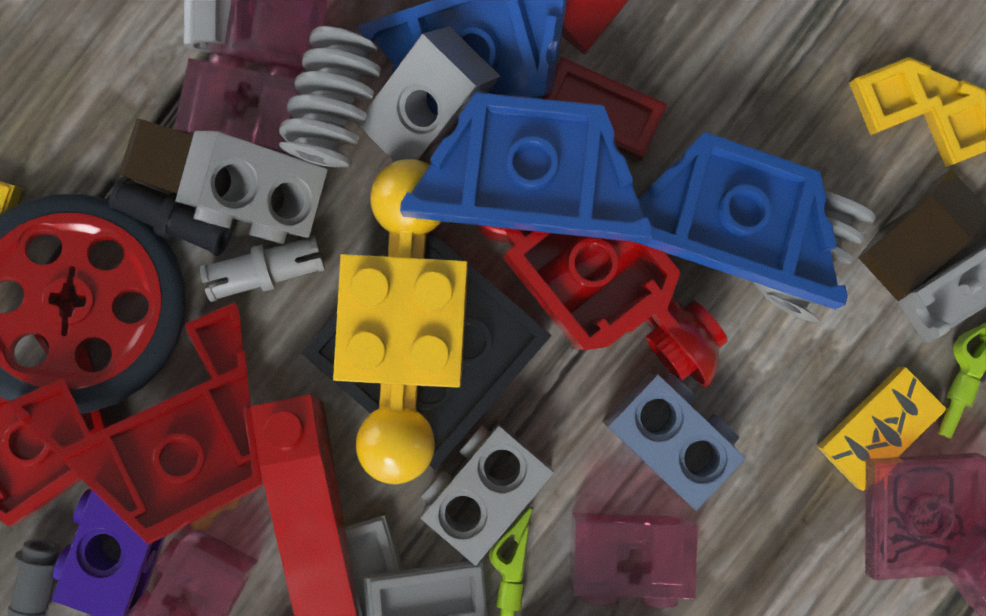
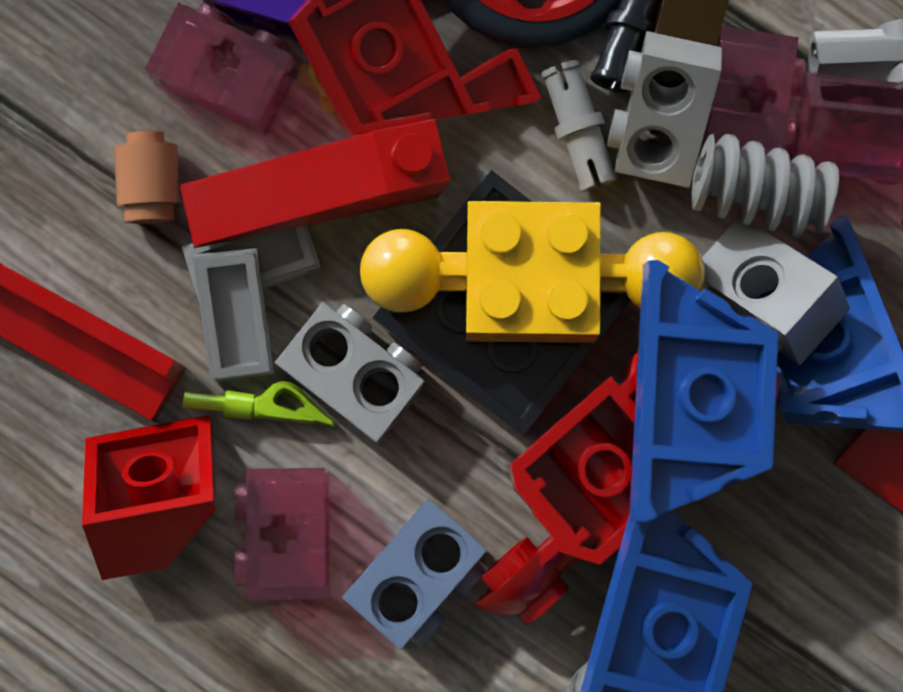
camera: 90 degrees right, 5 degrees down
red tile [542,57,668,160] -> none

